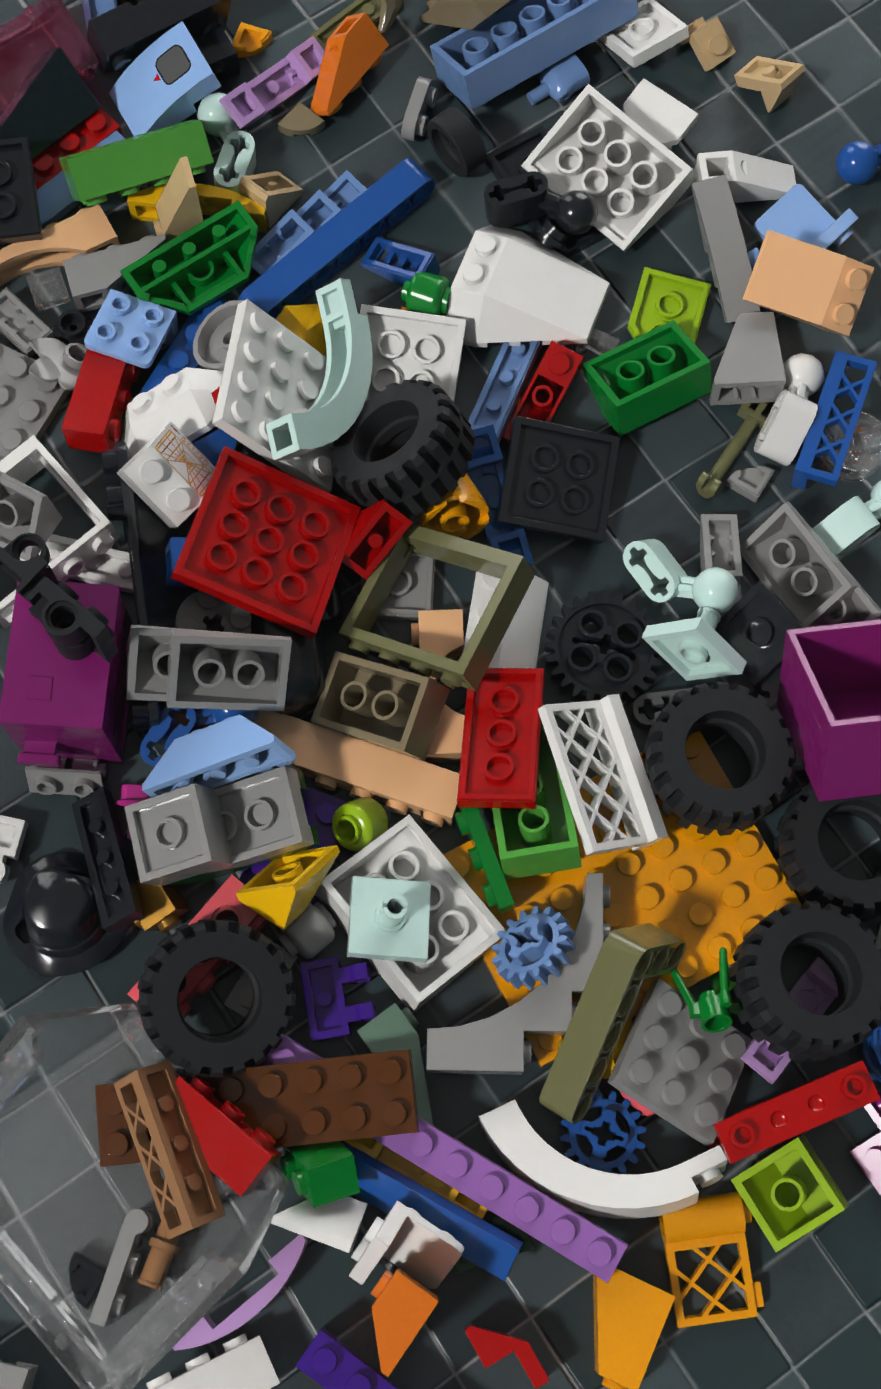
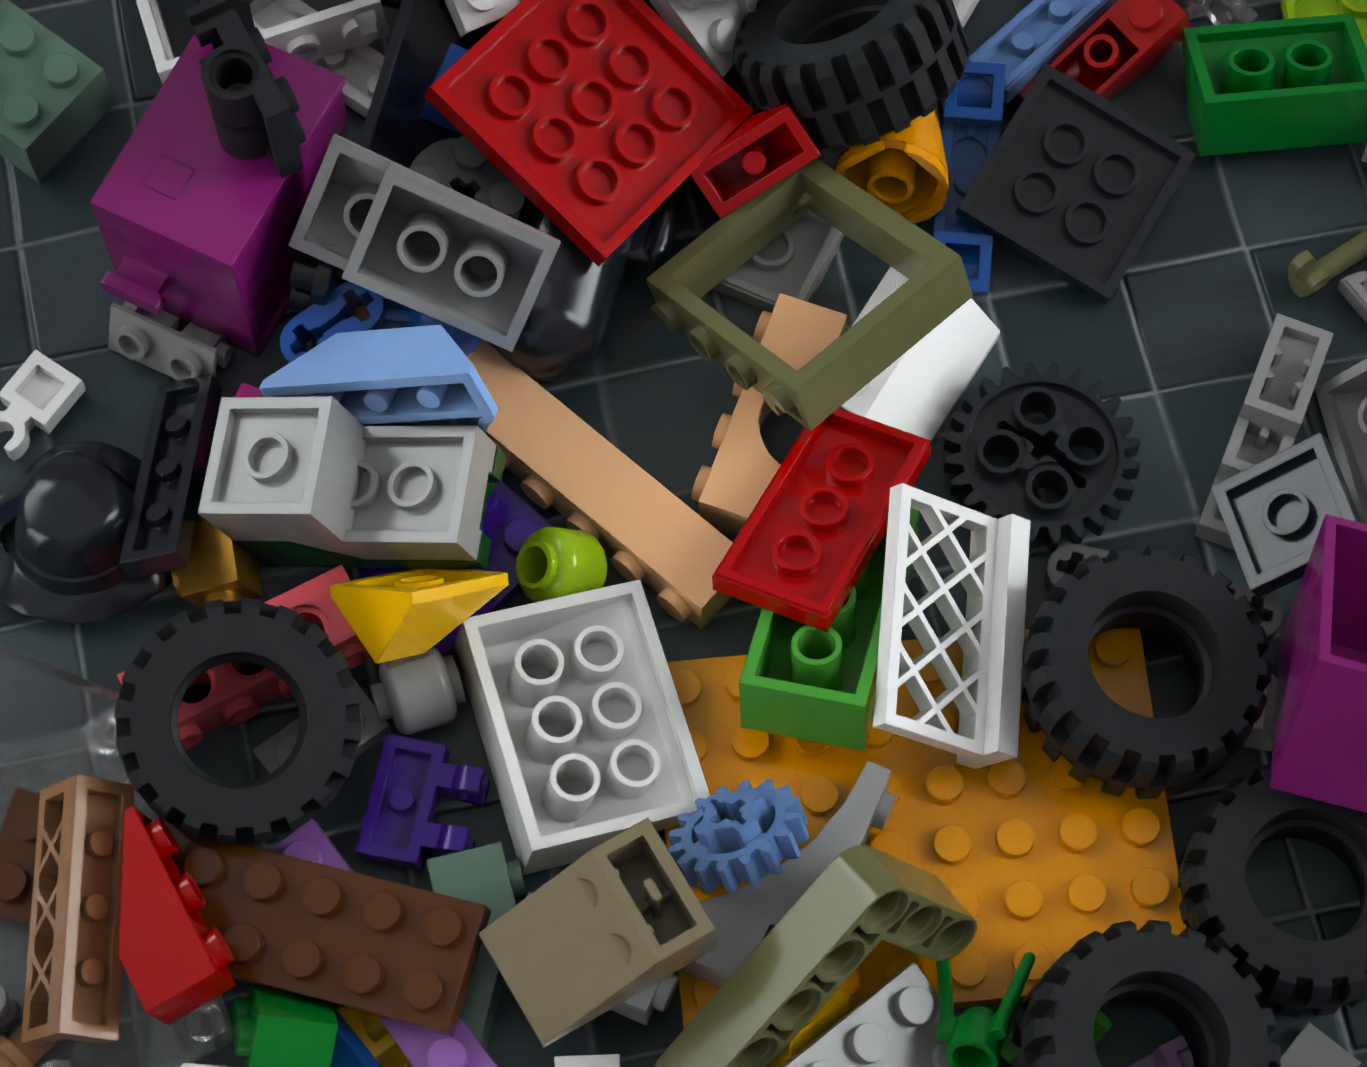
camera: 25 degrees right, 5 degrees down
dark tan brick [311,651,450,761] -> none
light aqua tile [347,876,431,963] -> none
green plate [454,807,515,915] -> none
light aqua beam [623,539,739,614] -> none
light aqua tile [642,607,747,681] -> none
none -> dark tan slope [478,817,716,1048]

